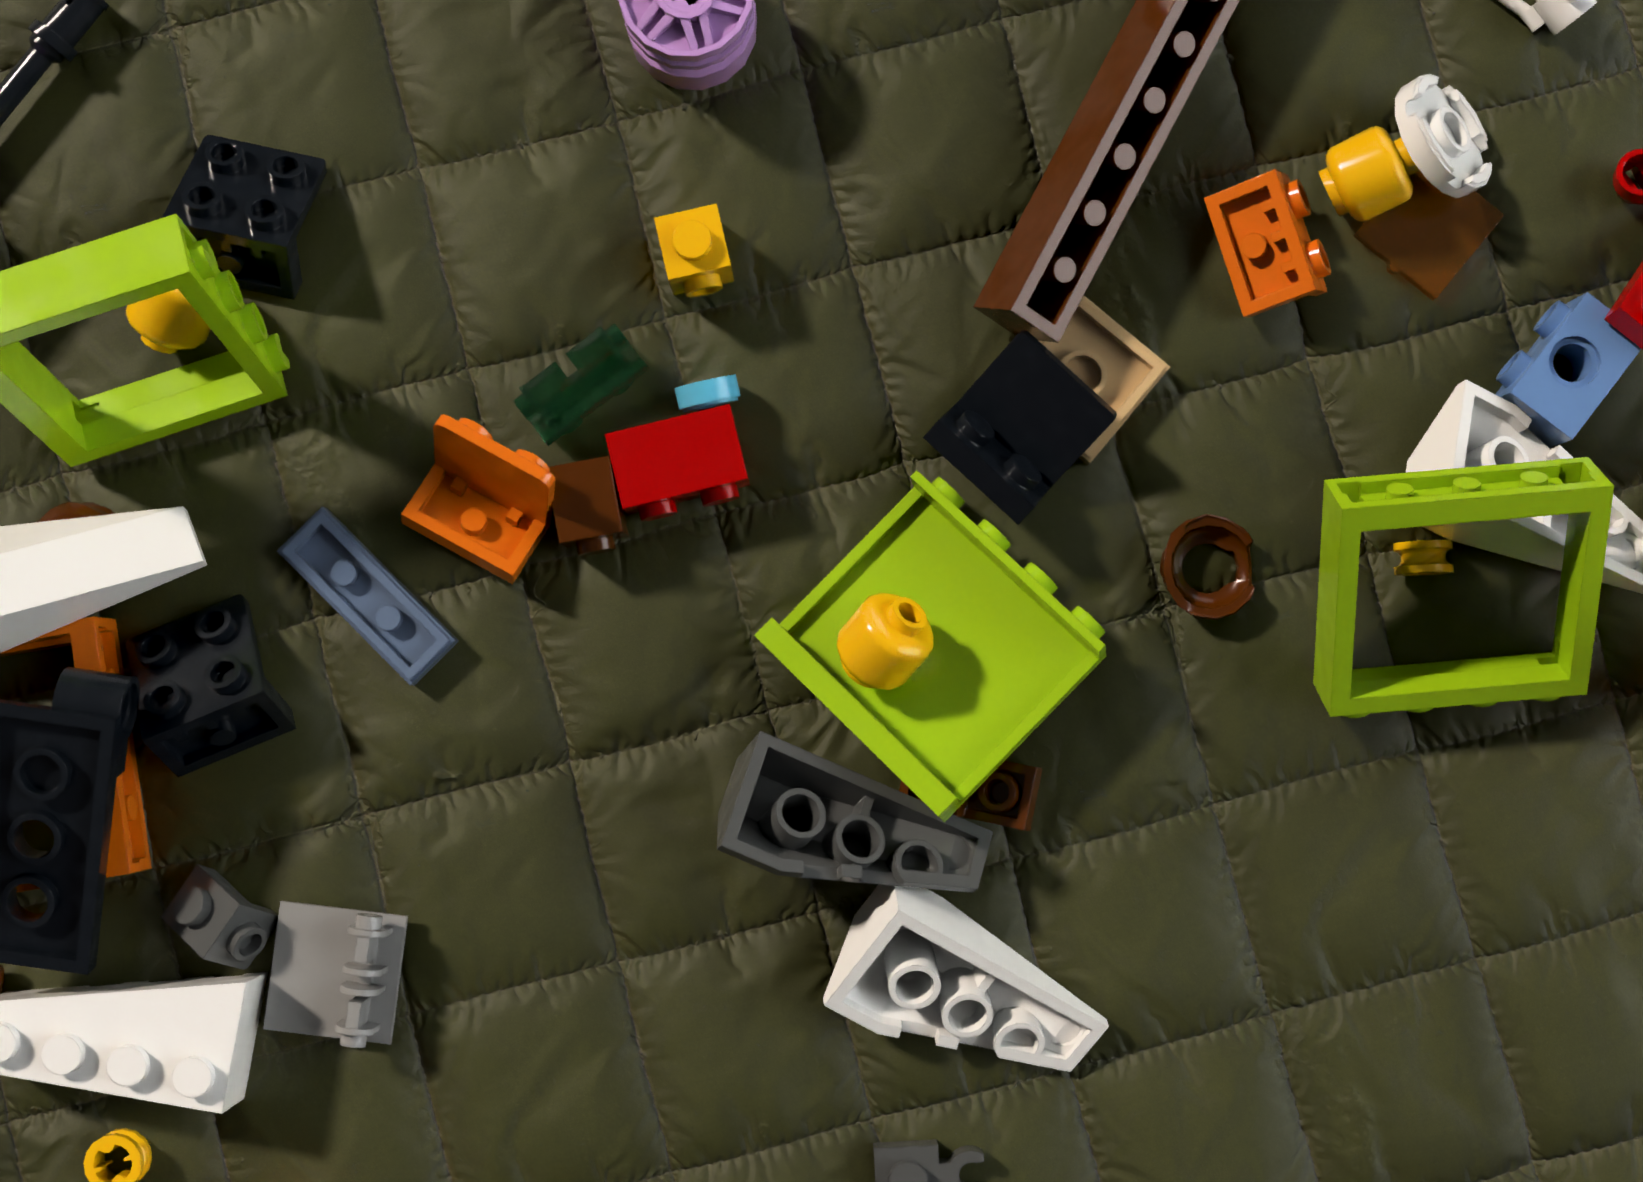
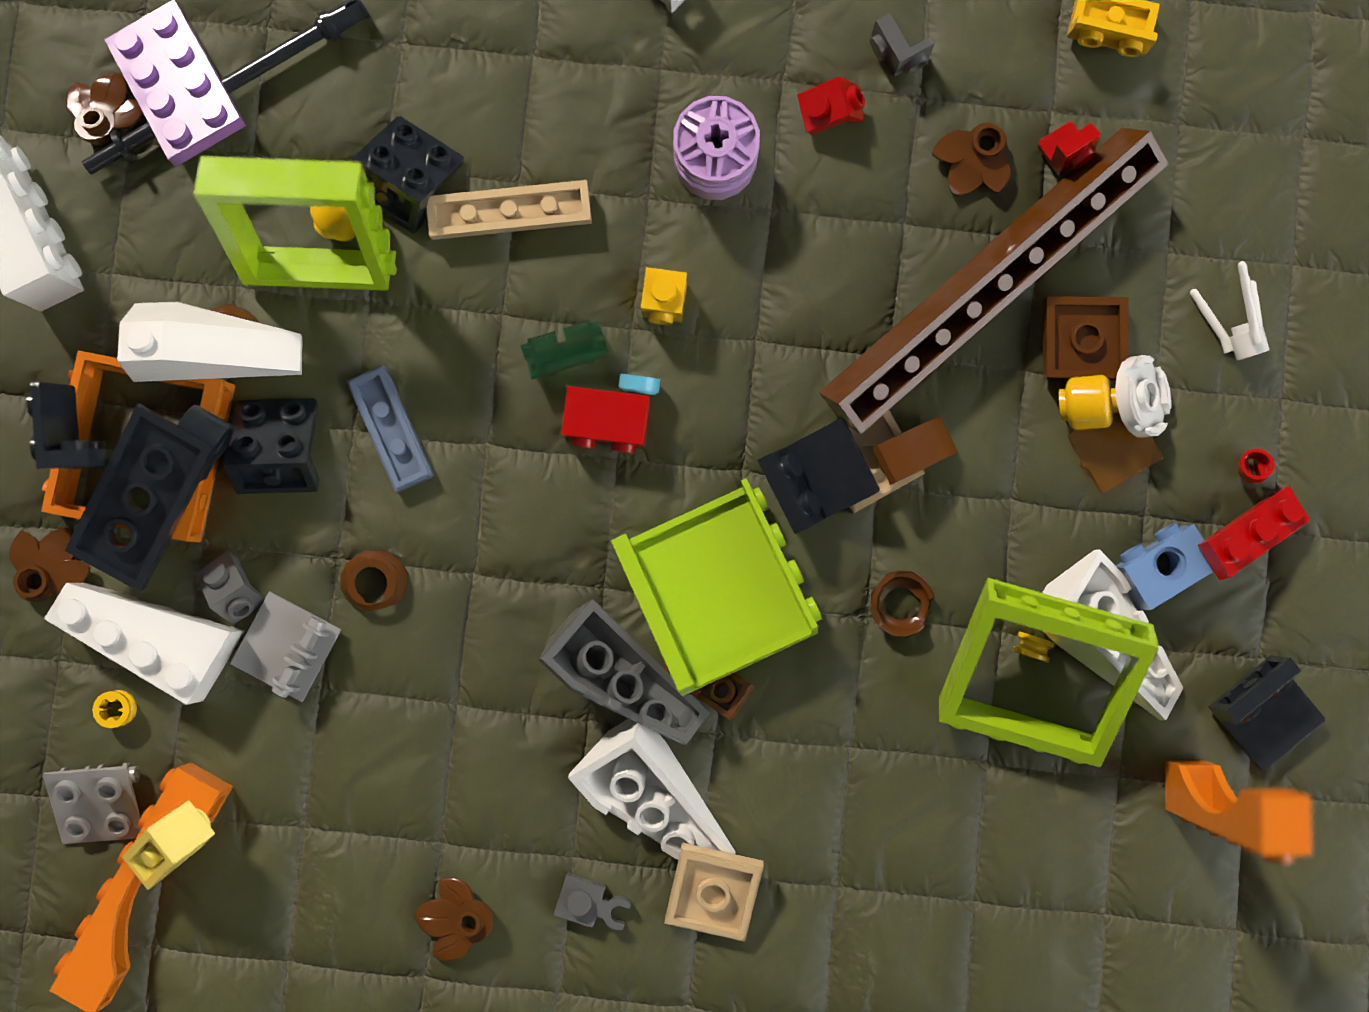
camera: 25 degrees right, 0 degrees up
orange bracket [401,414,556,585] -> none
reddish brown brick [549,456,629,556] -> none
yellow head [837,593,934,690] -> none
orange bracket [1204,169,1331,318] -> none
none -> reddish brown piece [340,550,408,613]
none -> tan plate [427,180,592,240]
none -> tan tile [664,842,764,942]
none -> reddish brown slope [872,416,958,485]
none -> reddish brown plate [1043,296,1129,380]

